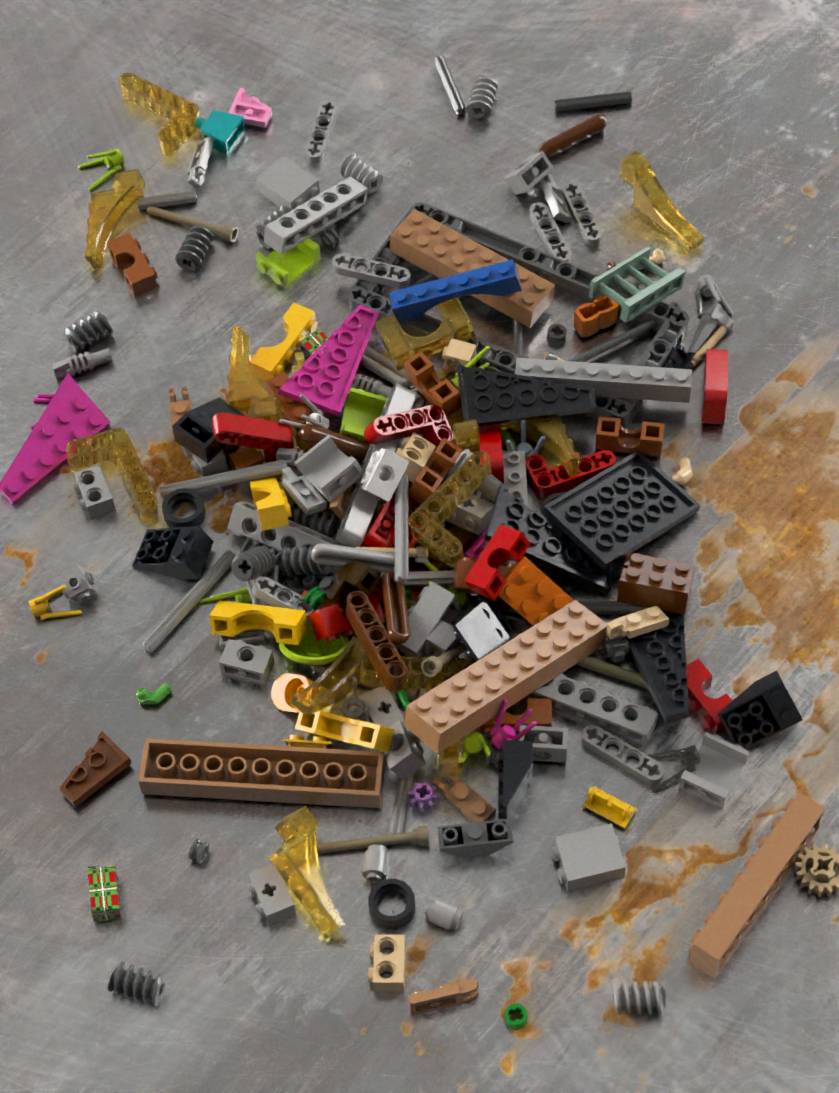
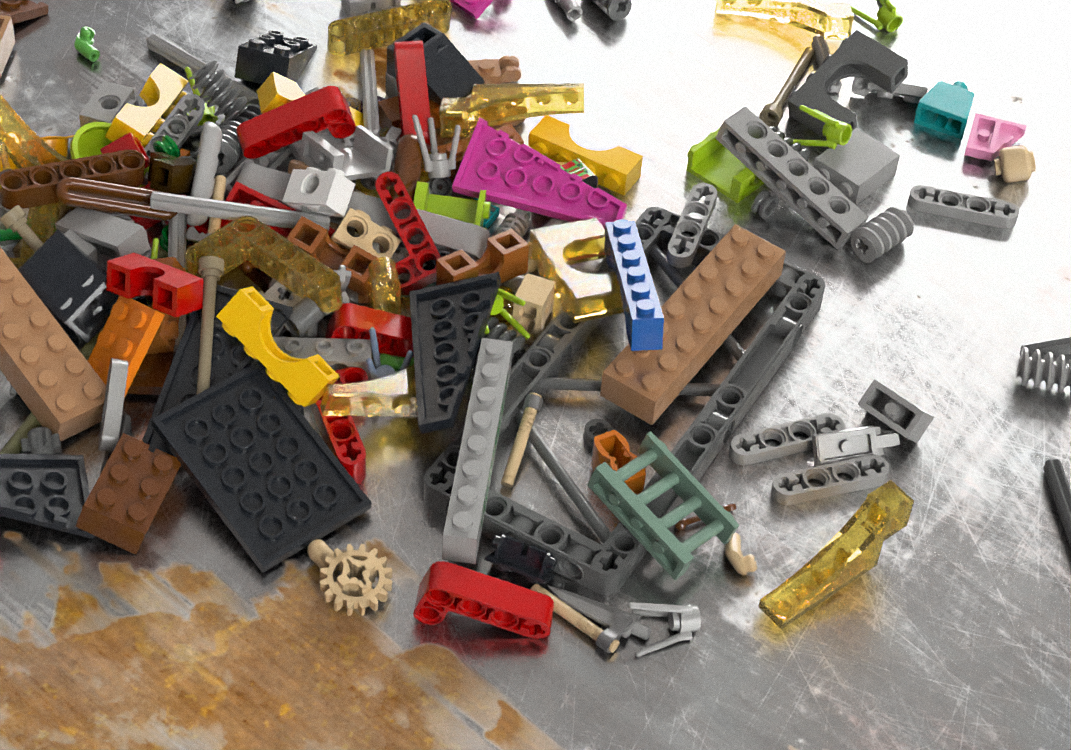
camera: 85 degrees right, 10 degrees down
dark orange arch [107,232,158,297] -> none
clear yellow beam [119,73,200,155] -> none
black tyre [162,488,206,528] -> none
dark grey piece [175,226,214,271] -> none
reddish brown piece [537,114,607,158] -> none
dark orange arch [595,416,665,457] -> none
tan hinge [606,606,669,640] -> none
none -> light grey beam [98,358,128,452]
none -> dark tan piece [196,256,224,395]
none -> yellow arch [216,286,340,407]
none -> red beam [236,86,356,159]
none -> tan gear [320,544,392,616]
none -> dark grey arch [787,29,908,140]
none -> lime plant [793,105,852,149]
none -> tan head [994,145,1036,183]

